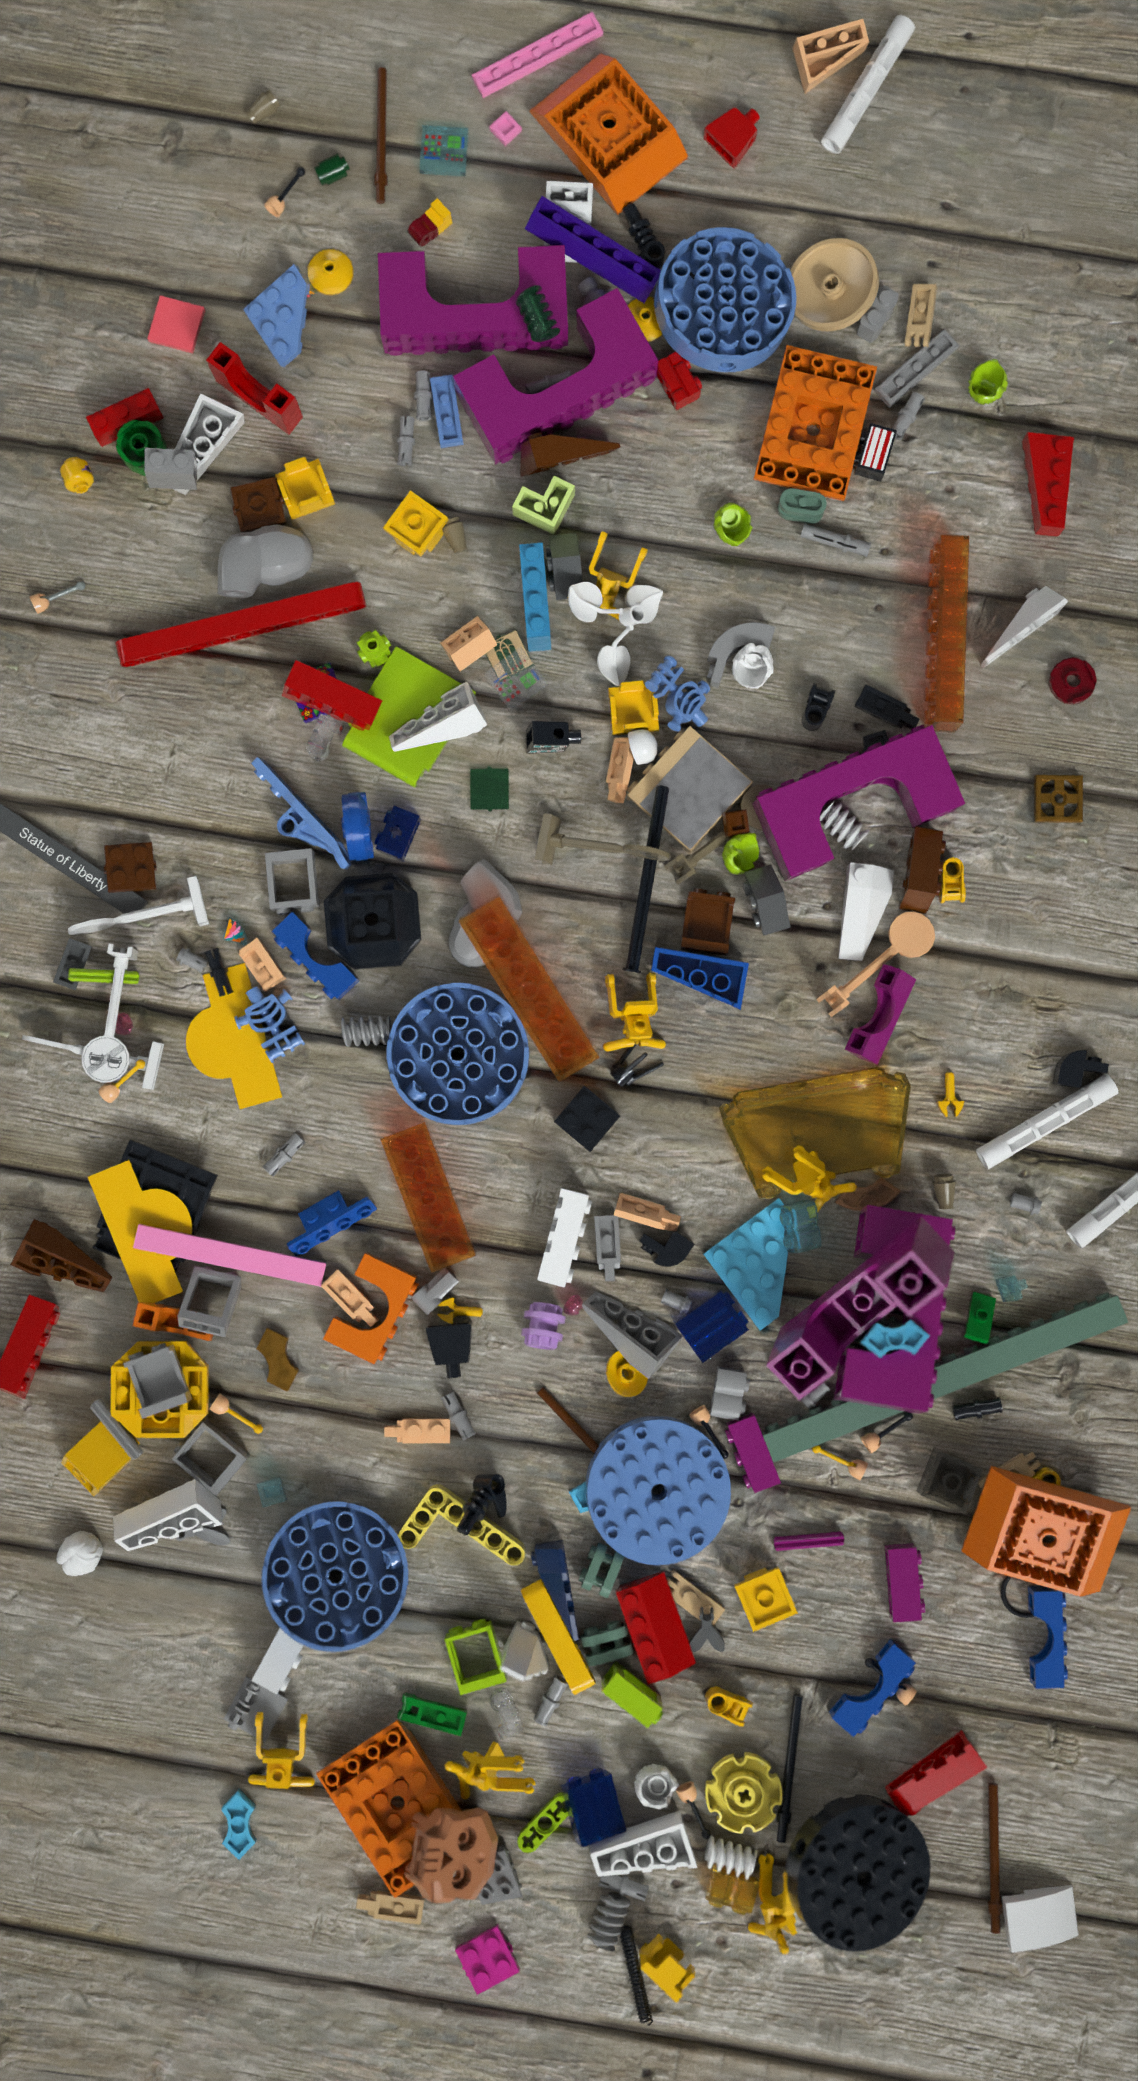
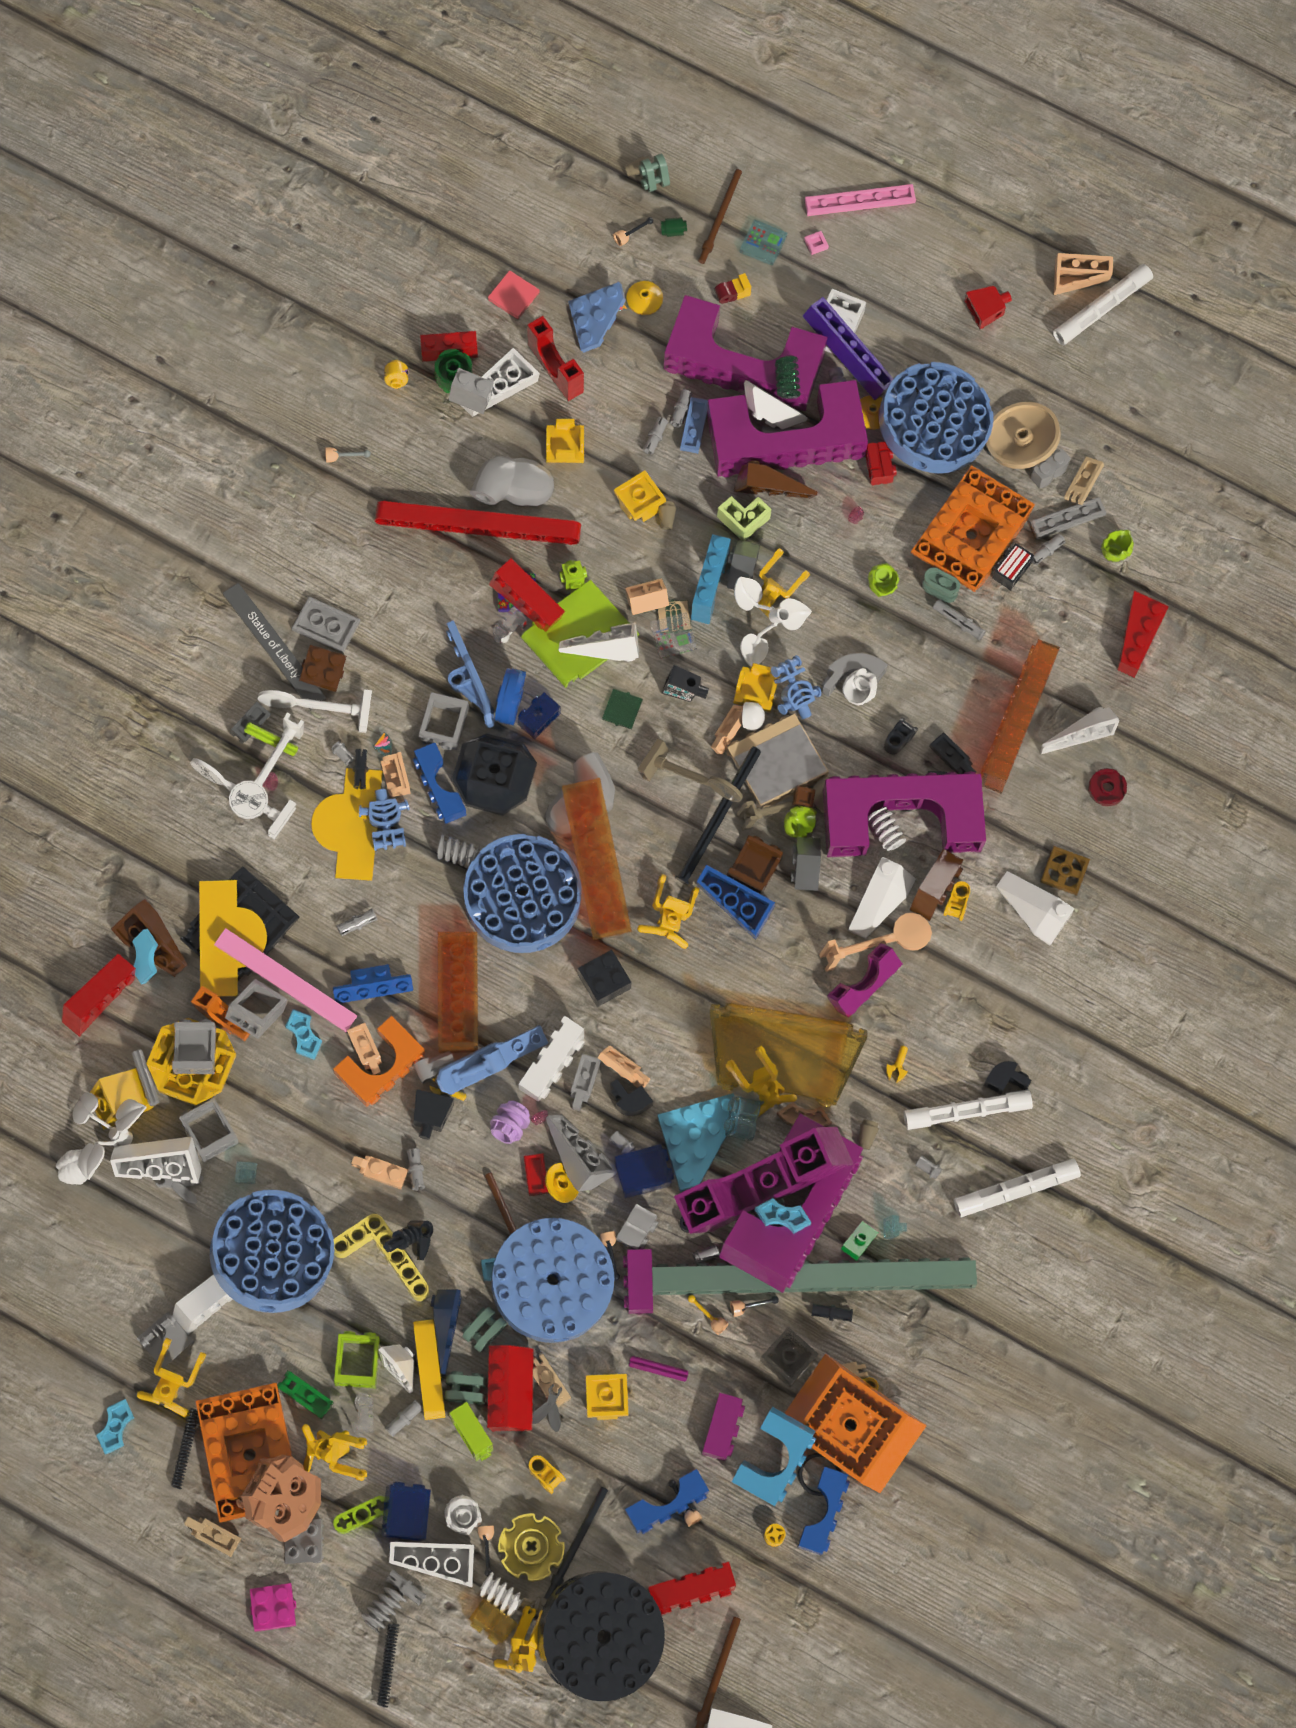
camera: 10 degrees right, 15 degrees down
hinge [99,1059,145,1103] -> none
hinge [209,1393,263,1434] -> none
reddish brown plate [230,477,287,533] -> none
pearl gold tile [256,1328,299,1392] -> none
orange slope [530,53,688,215] -> none
black plant [610,1044,664,1087] -> none
black piece [623,204,665,269] -> none
yellow panel [639,1934,696,2003] -> none
none -> white plant [73,1092,147,1180]
none -> medium azure tile [132,929,158,984]
none -> black piece [171,1408,199,1489]
none -> medium azure tile [285,1009,322,1060]
none -> light grey tile [292,596,361,653]
none -> medium blue piece [436,1025,549,1095]
none -> red tile [524,1153,549,1196]
none -> sand green brick [638,153,670,192]
none -> dark azure arch [732,1407,816,1506]
none -> white wedge [744,380,807,429]
none -> yellow wheel [764,1524,786,1547]
none -> clear pink piece [848,506,864,524]
none -> white wedge [996,871,1074,946]

